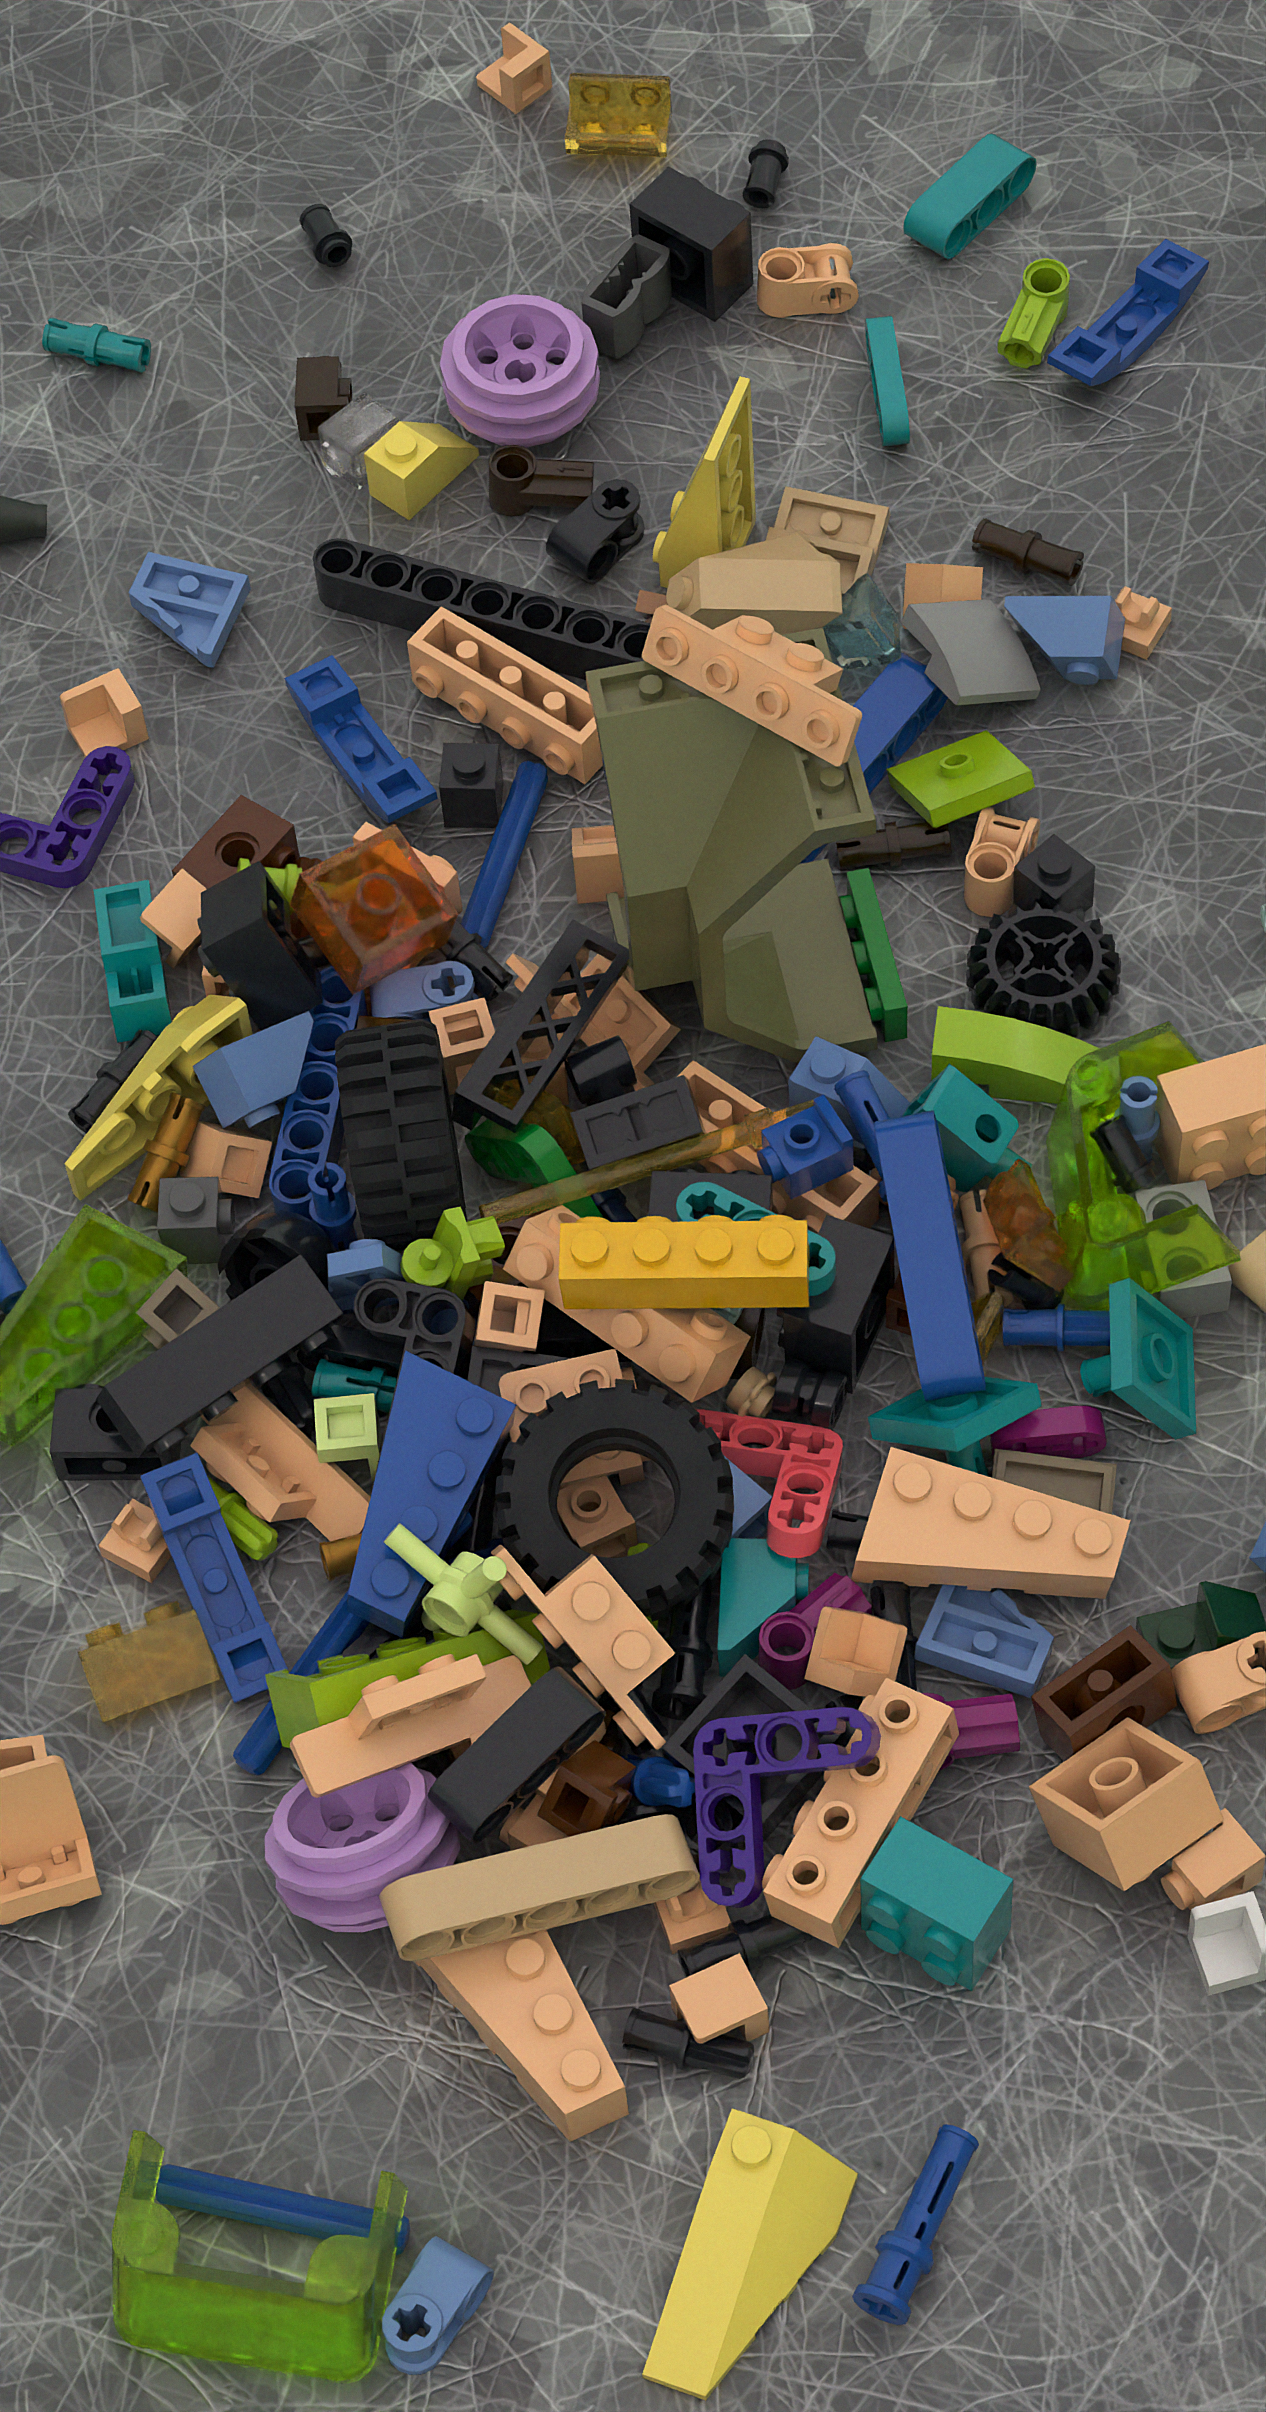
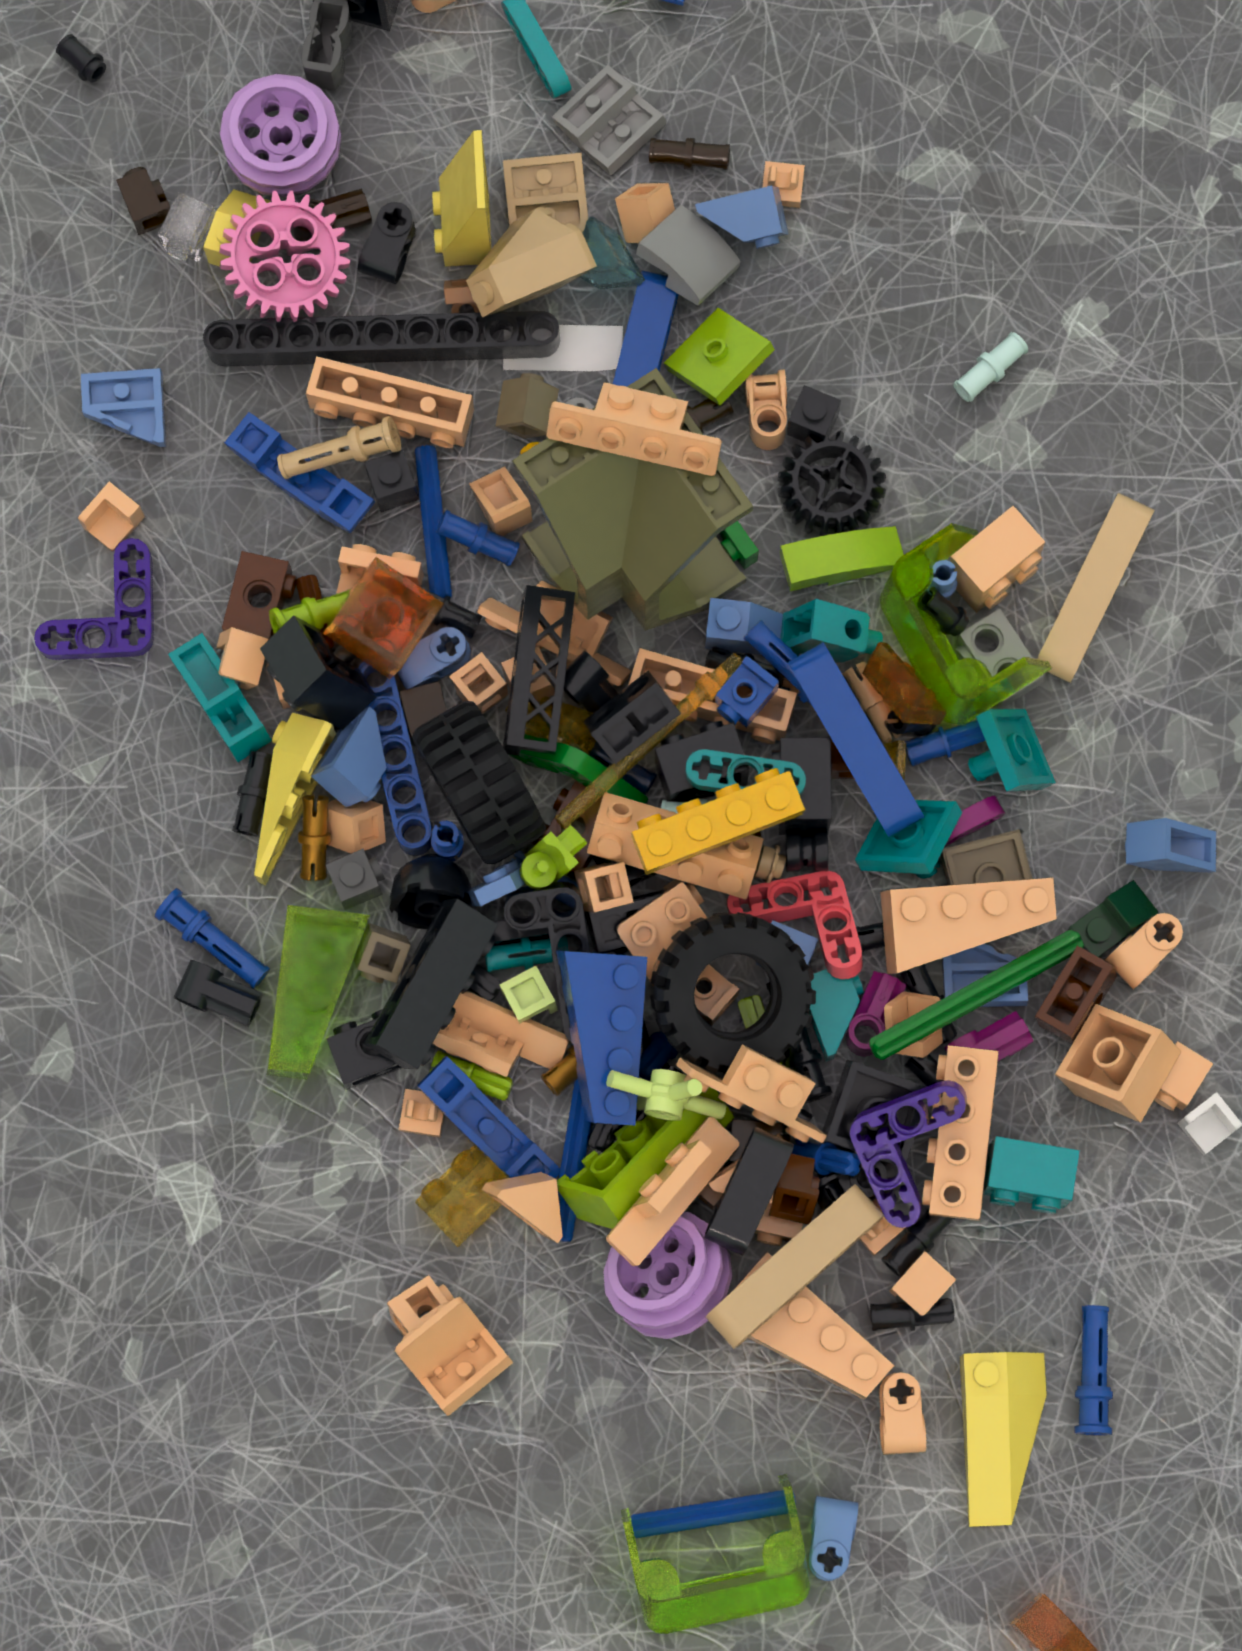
camera: 25 degrees left, 20 degrees up
none -> bright pink gear [219,190,350,322]
none -> tan pin [277,416,401,479]
none -> blue pin [436,510,520,566]
none -> light nougat slope [481,1172,563,1243]
none -> light grey slope [552,65,667,176]
none -> green axle [869,930,1084,1060]
none -> light nougat piece [879,1372,926,1455]

